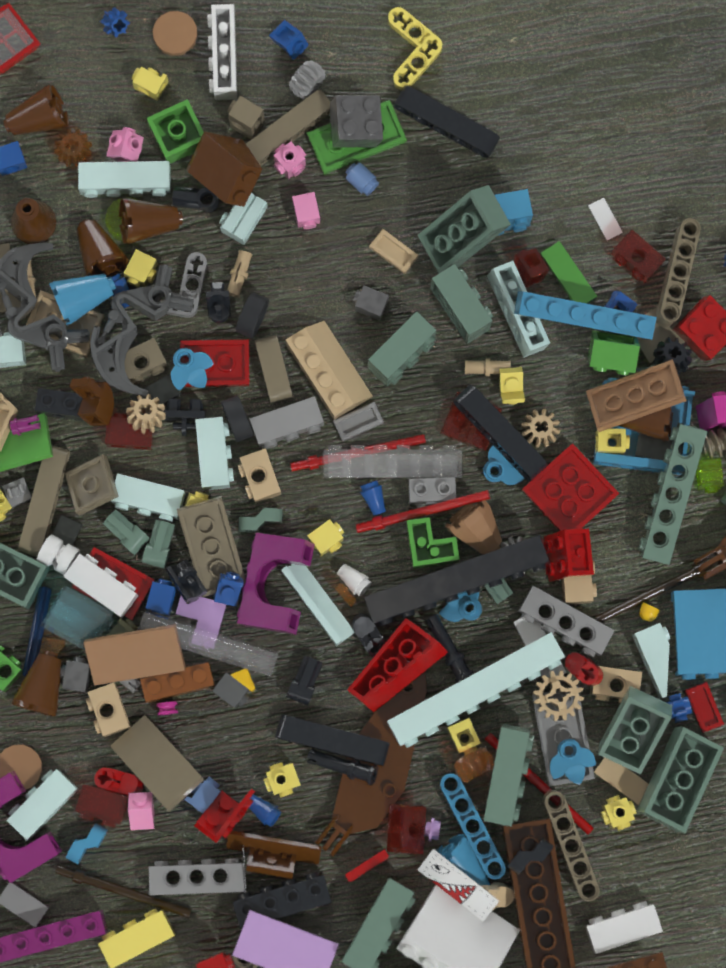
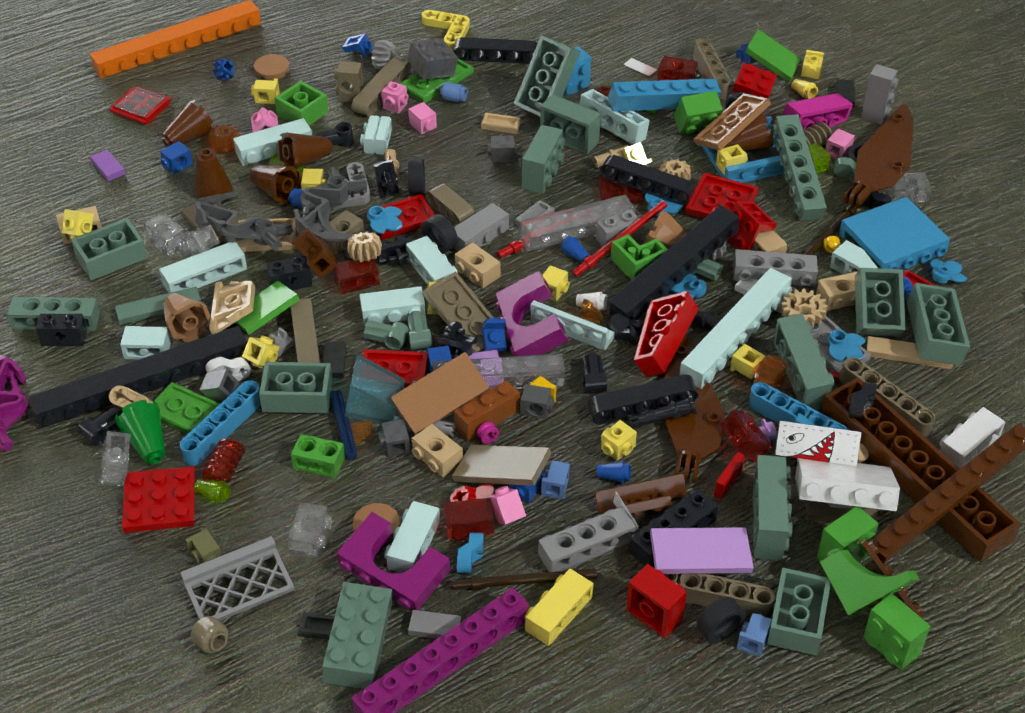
camera: 20 degrees left, 35 degrees down
magenta pin [10,414,41,436] -> none
reddish brown cone [12,650,62,717] -> none
white wheel [37,534,80,575] -> none
dark azure cone [49,273,116,325] -> none
white brick [63,554,138,618] -> none
dark tan tile [65,454,119,515] -> none
reddish brown slope [186,131,263,207] -> none
red bracket [194,788,255,843] -> none
white brick [208,4,237,100] -> none
sand green piece [238,508,283,533] -> none
tan slope [286,321,373,420] -> none
red piece [565,652,603,686] -> none
light yellow brick [601,795,636,831] -> none

